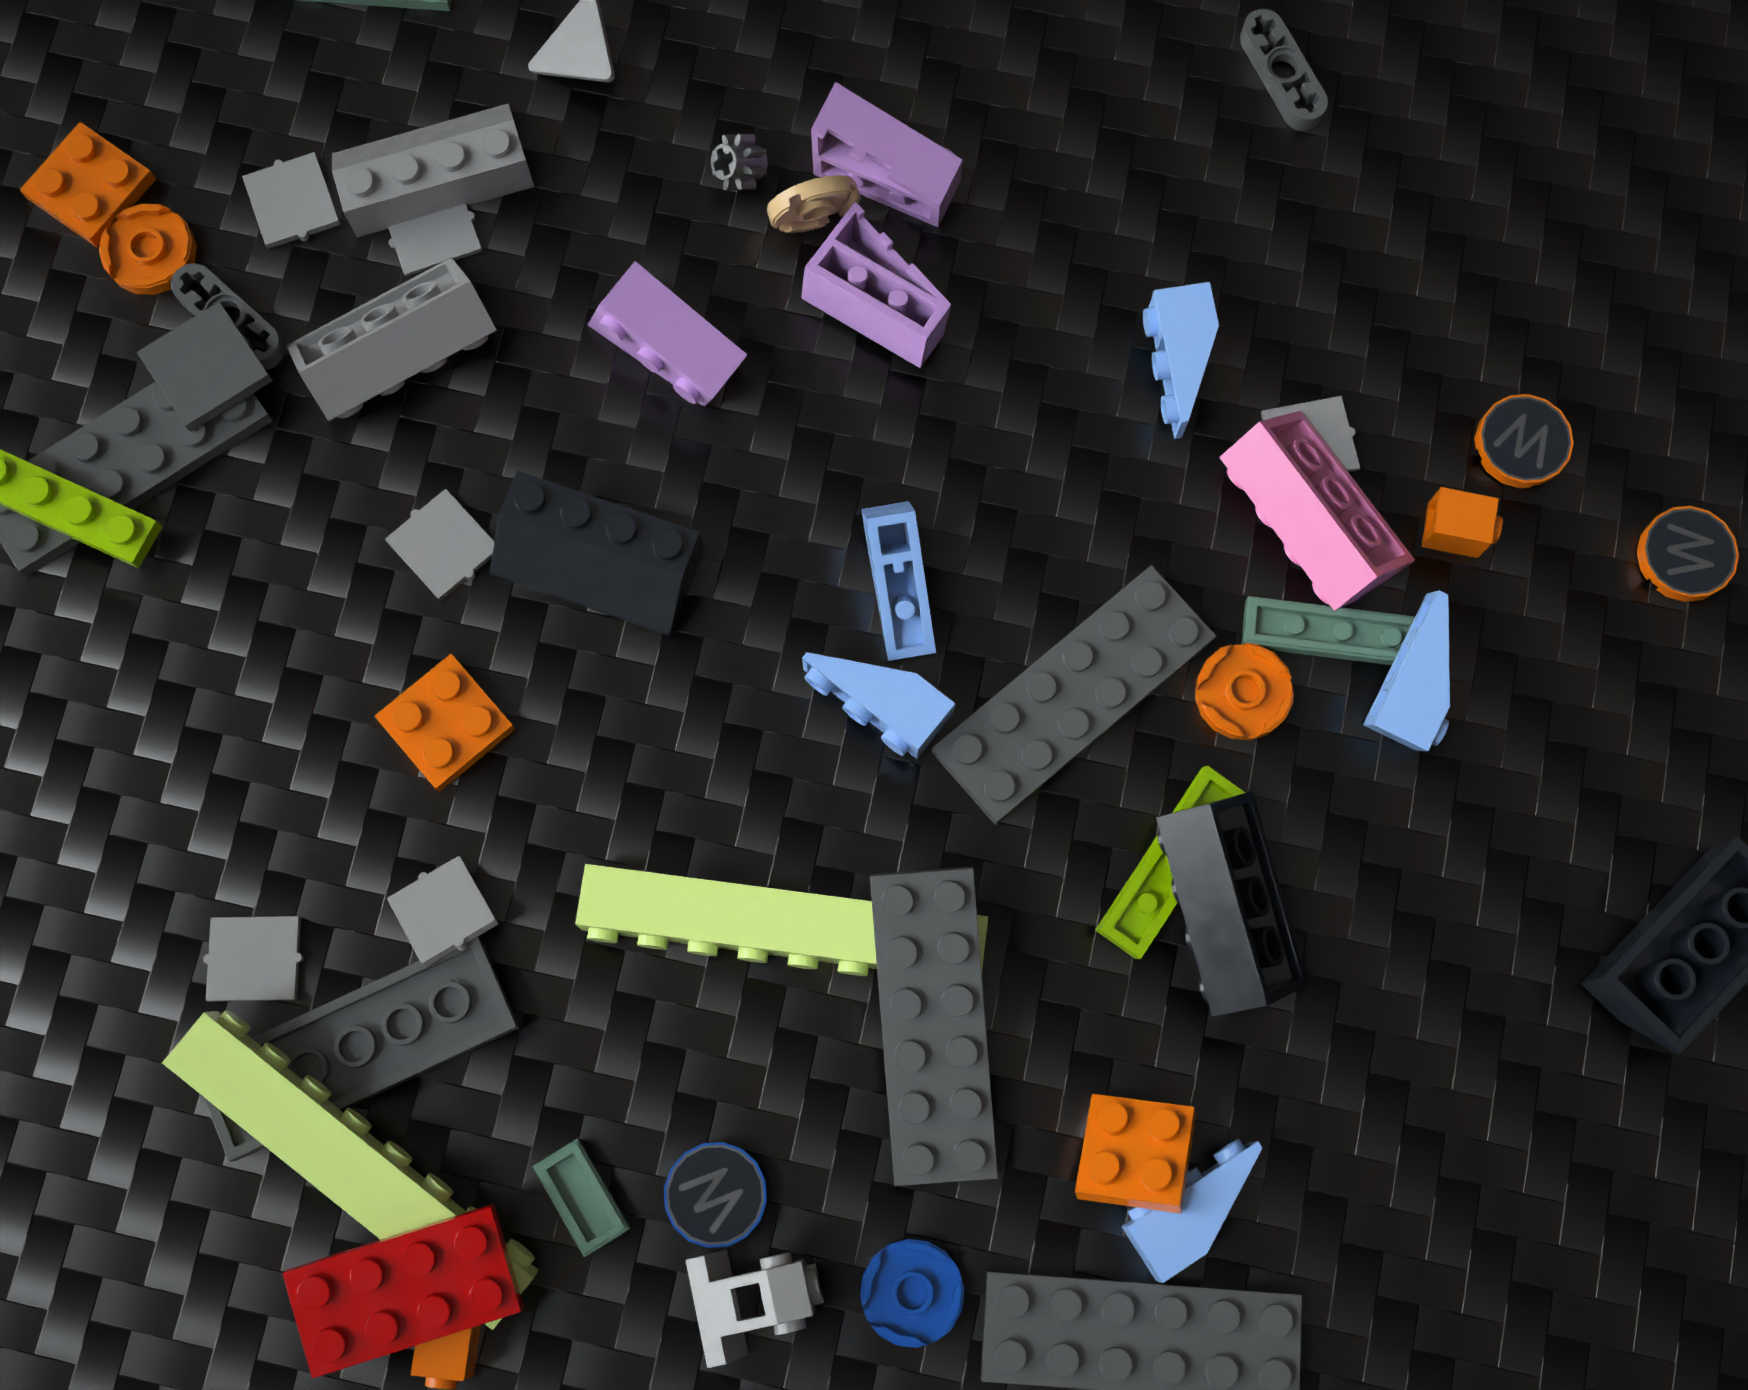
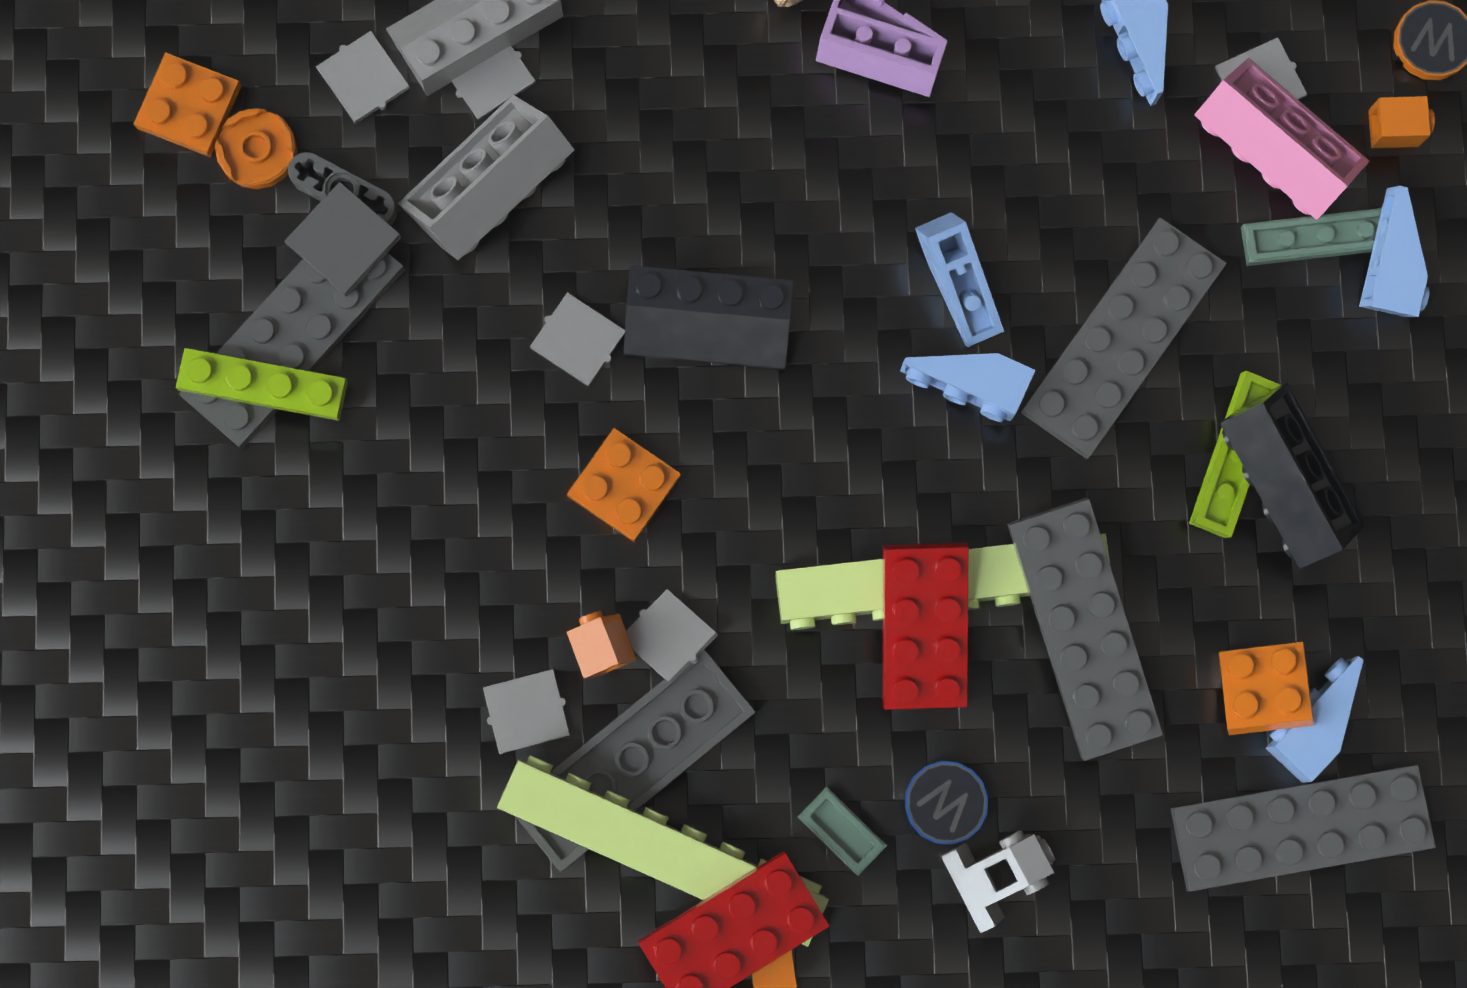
camera: 15 degrees left, 5 degrees up
lavender wedge [588,261,747,406] -> none
blue tile [860,1239,964,1348] -> none
orange tile [1195,643,1294,740] -> none
none -> brick [567,611,637,678]
none -> red plate [883,543,969,710]

